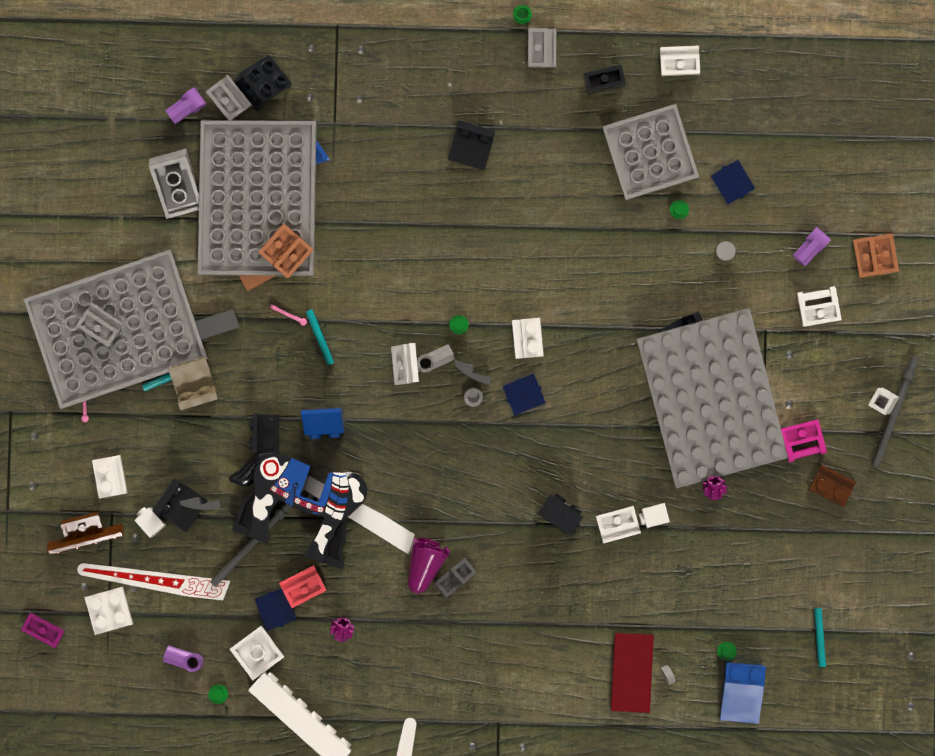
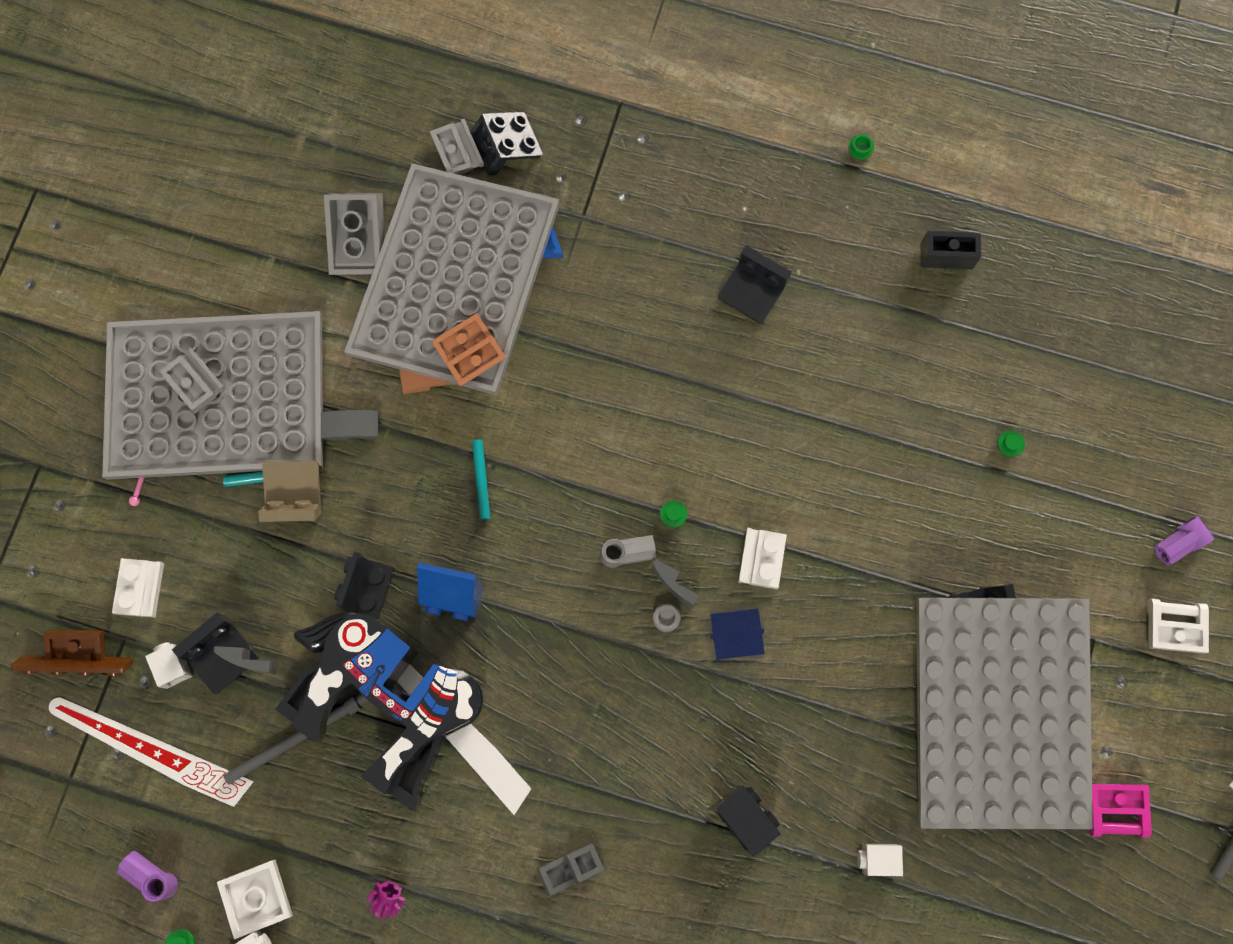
camera: 15 degrees right, 10 degrees down
white plate [85,587,133,635] -> none
medium lavender piece [165,88,206,125] -> none
clear blue piece [255,589,297,631] -> none
bright pink hinge [270,304,307,326] -> none
coral plate [279,565,326,608] -> none
white plate [391,343,419,385] -> none
magenta cone [407,537,450,594] -> none
light grey plate [528,28,556,68] -> none
white plate [596,506,641,543] -> none
light grey plate [602,104,699,201] -> none
white plate [660,46,700,76] -> none
magenta gear [702,476,727,500] -> none
clear blue piece [711,160,755,205] -> none
light grey tile [716,241,736,261] -> none
reddish brown plate [808,465,856,507] -> none

